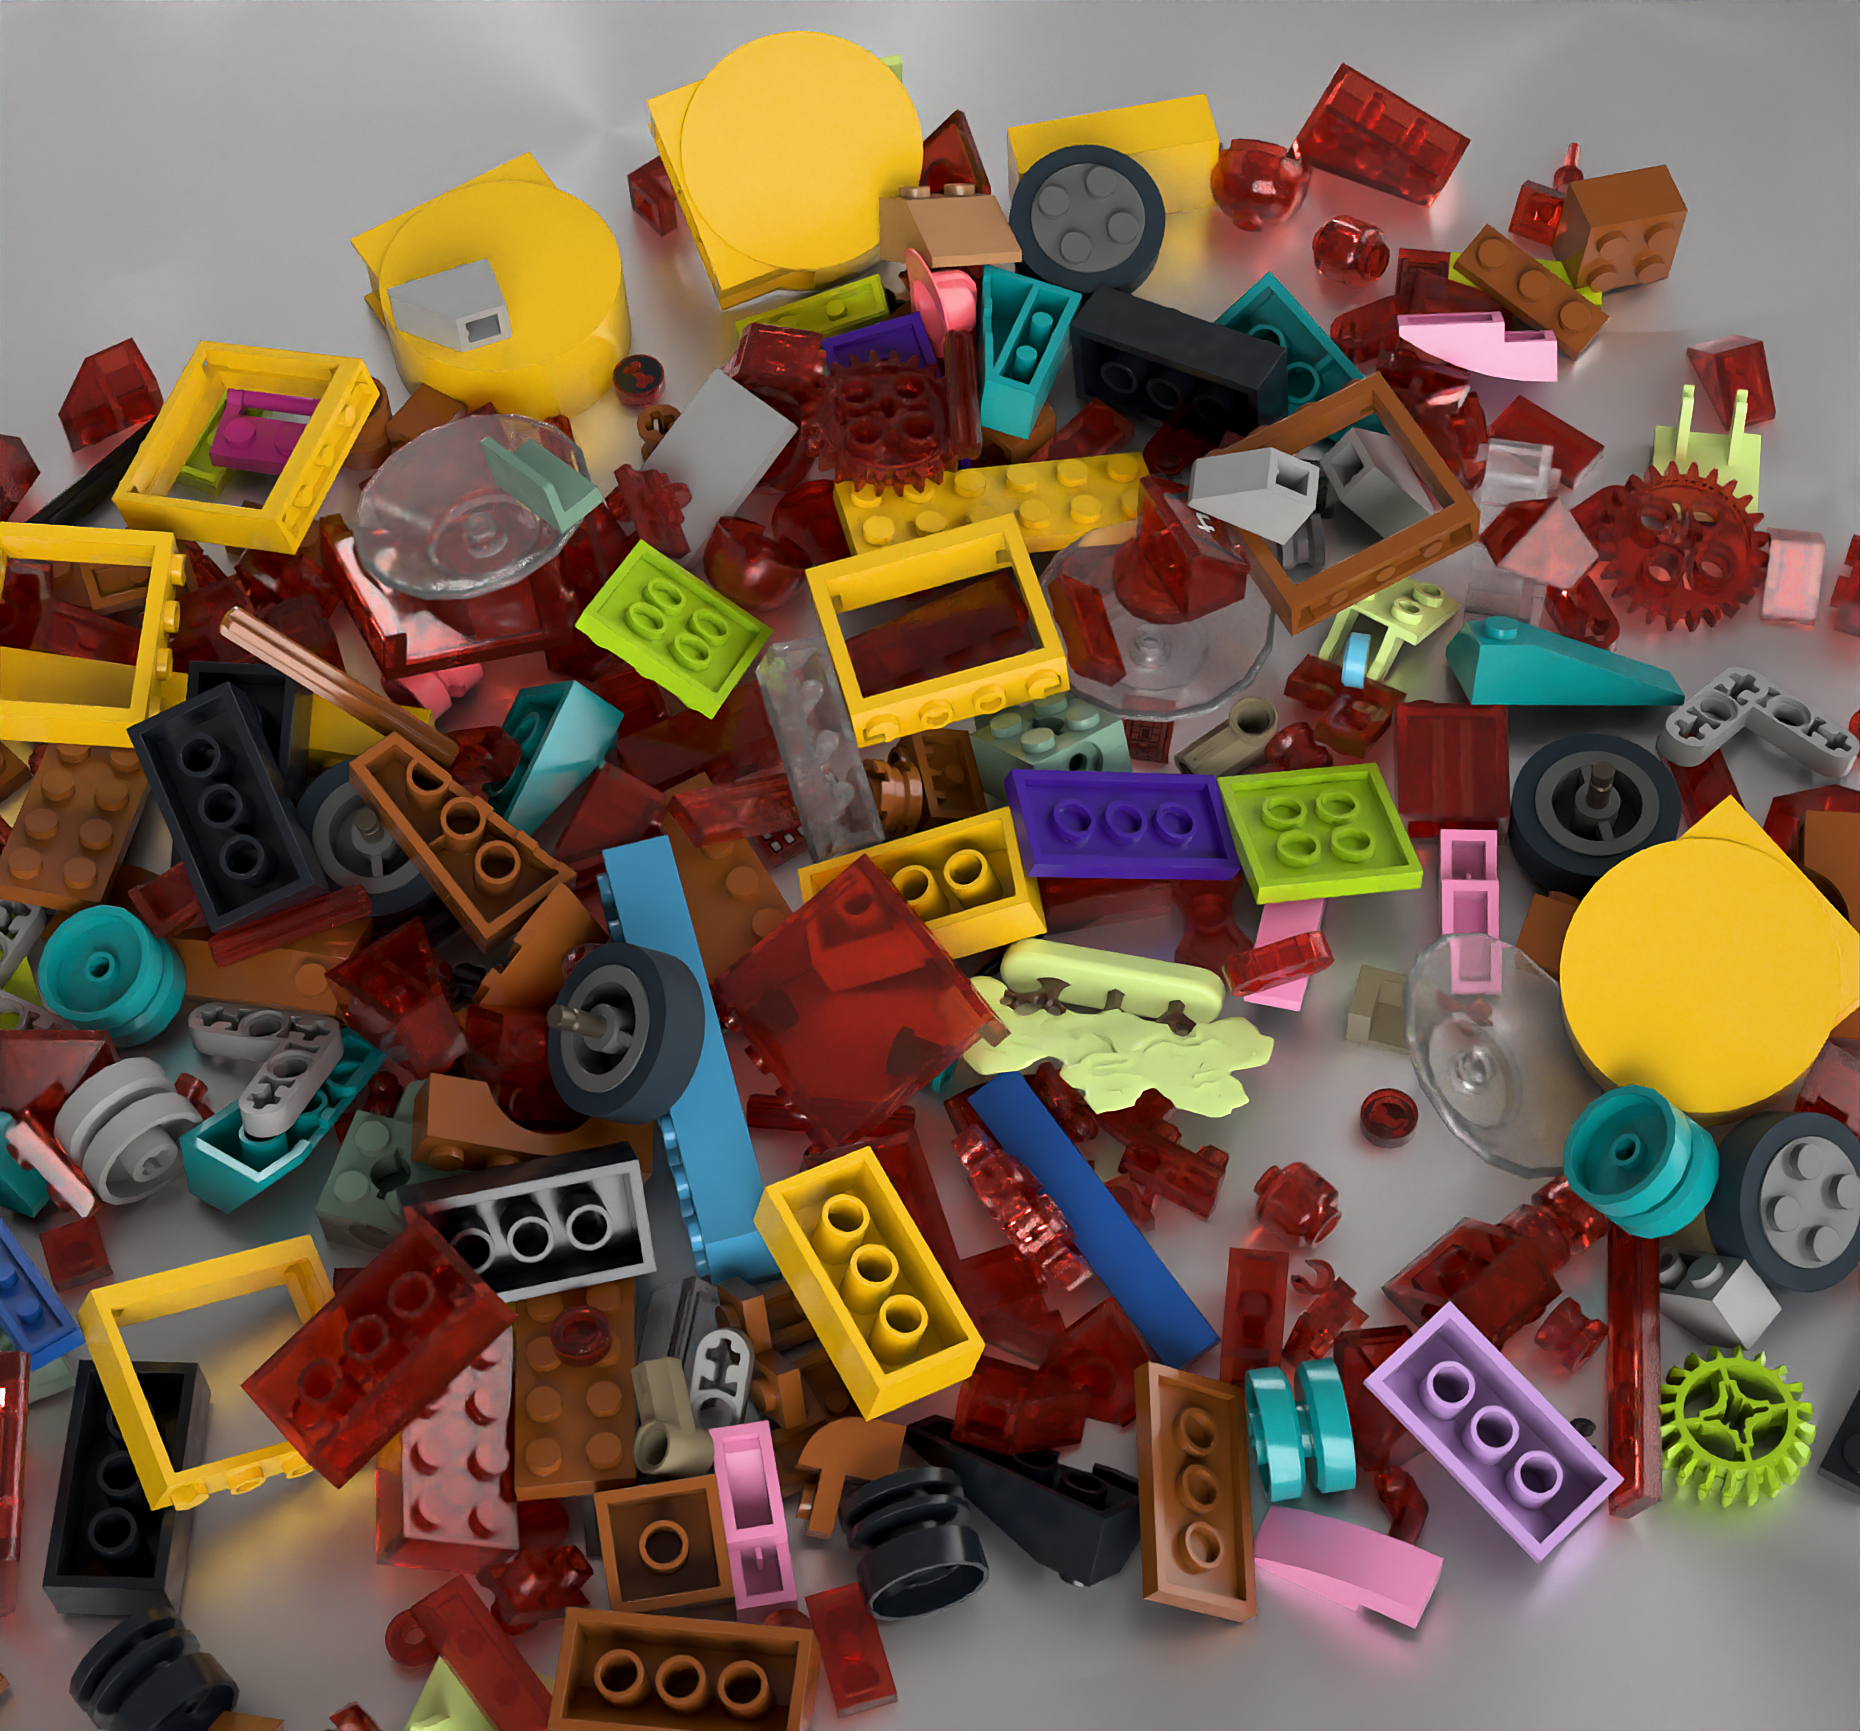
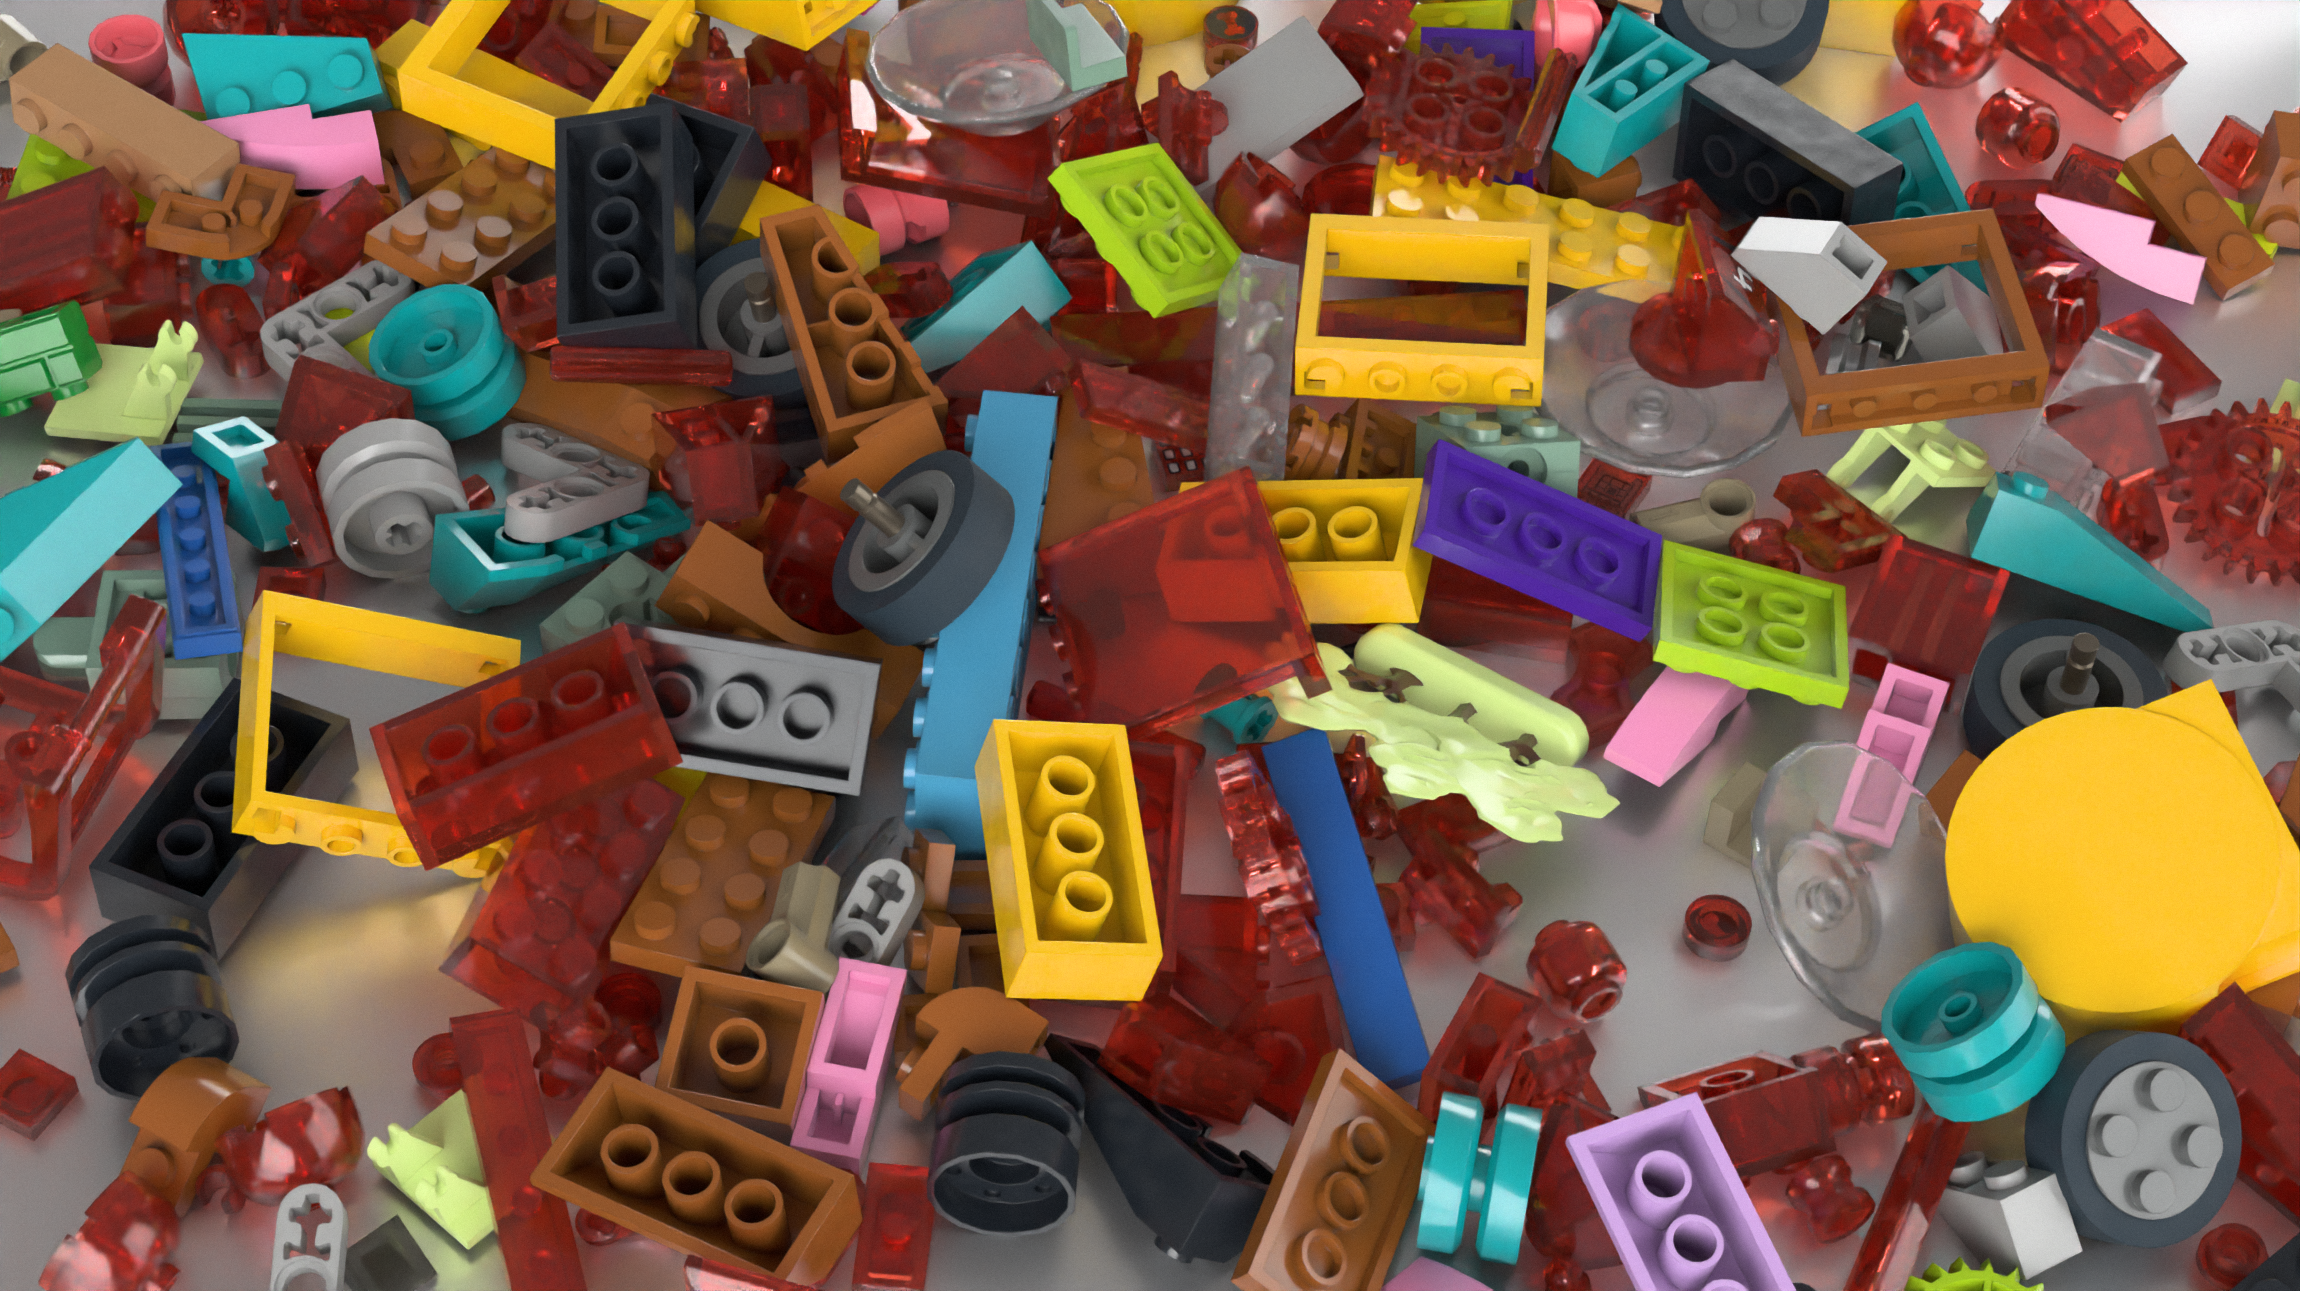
camera: 15 degrees right, 10 degrees down
dark orange axle [219,606,459,770] -> none
clear red tile [550,1305,613,1367] -> none
clear red plate [1047,574,1127,687] -> none
clear red beam [1222,931,1335,997] -> none
medium azure tile [1341,632,1371,689] -> none

